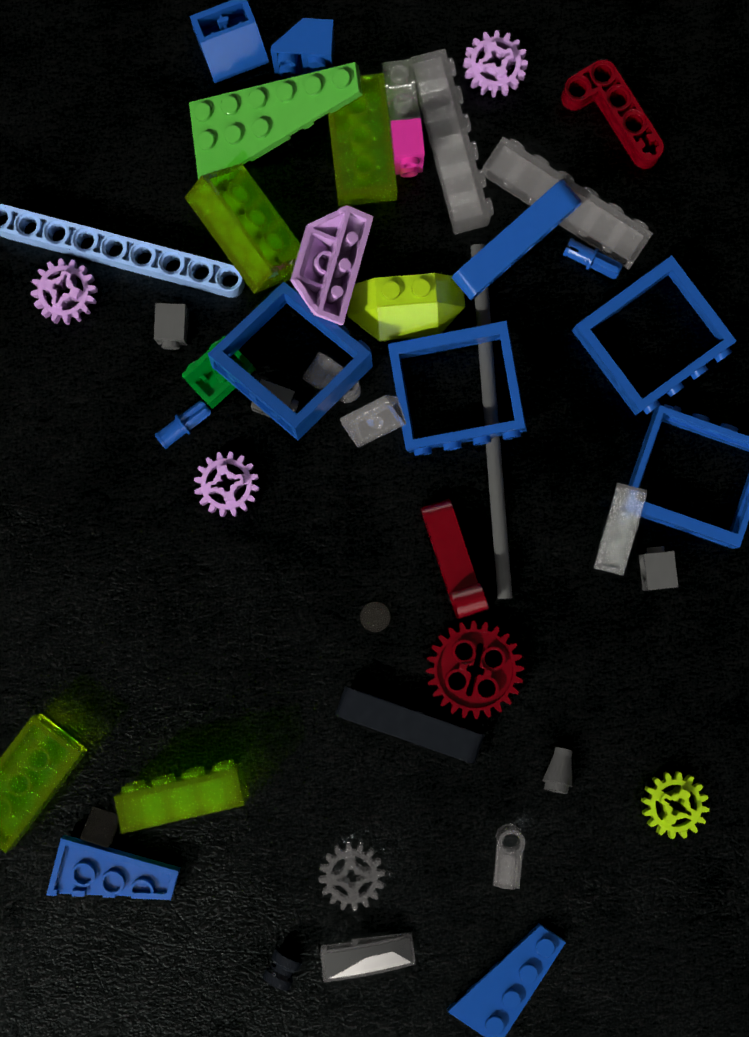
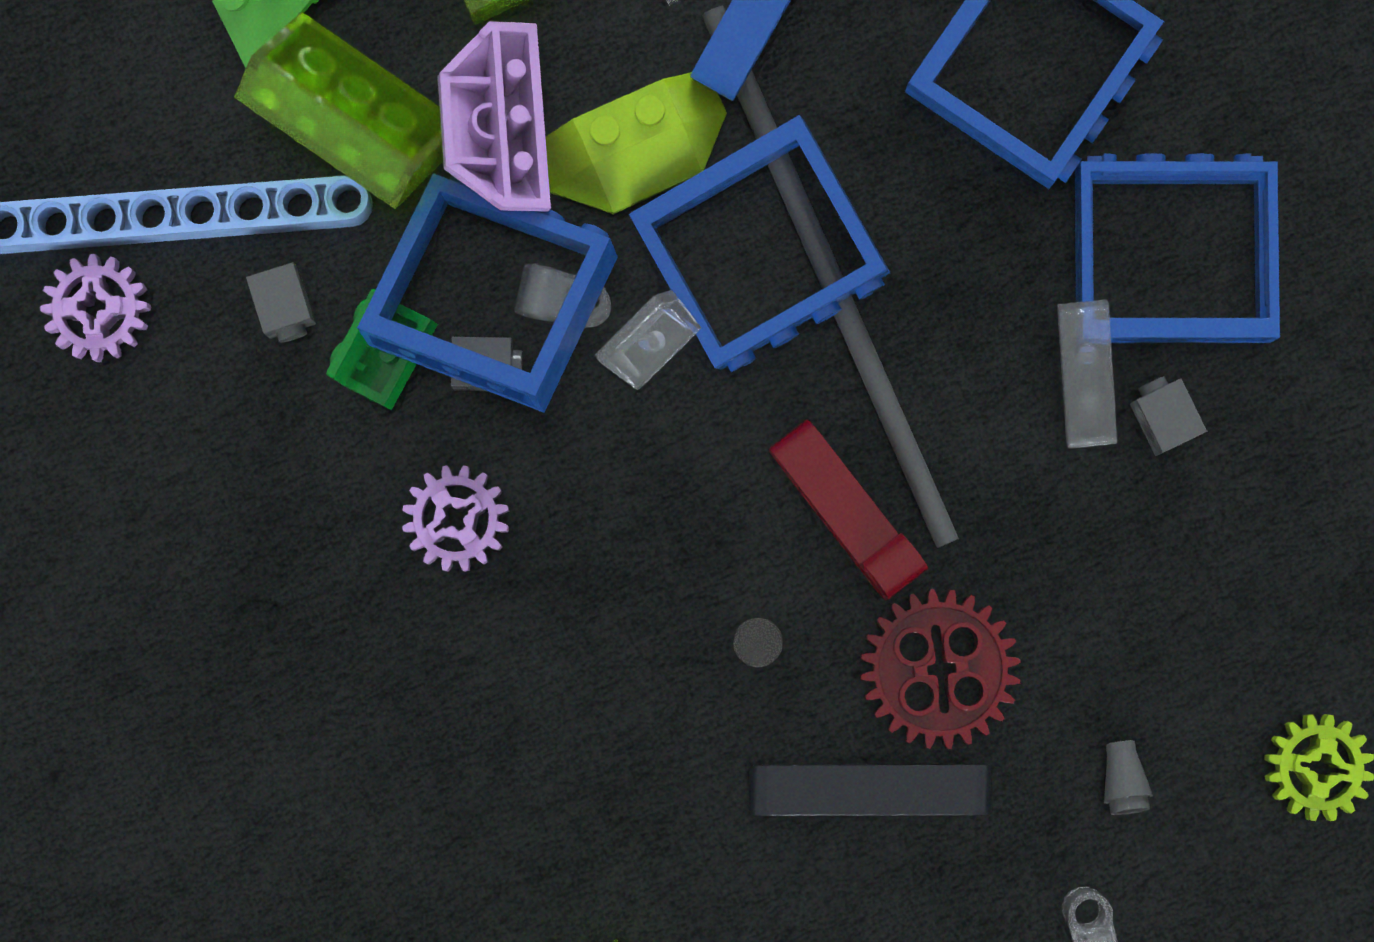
camera: 20 degrees left, 0 degrees up
blue axle [155,400,211,449] -> none

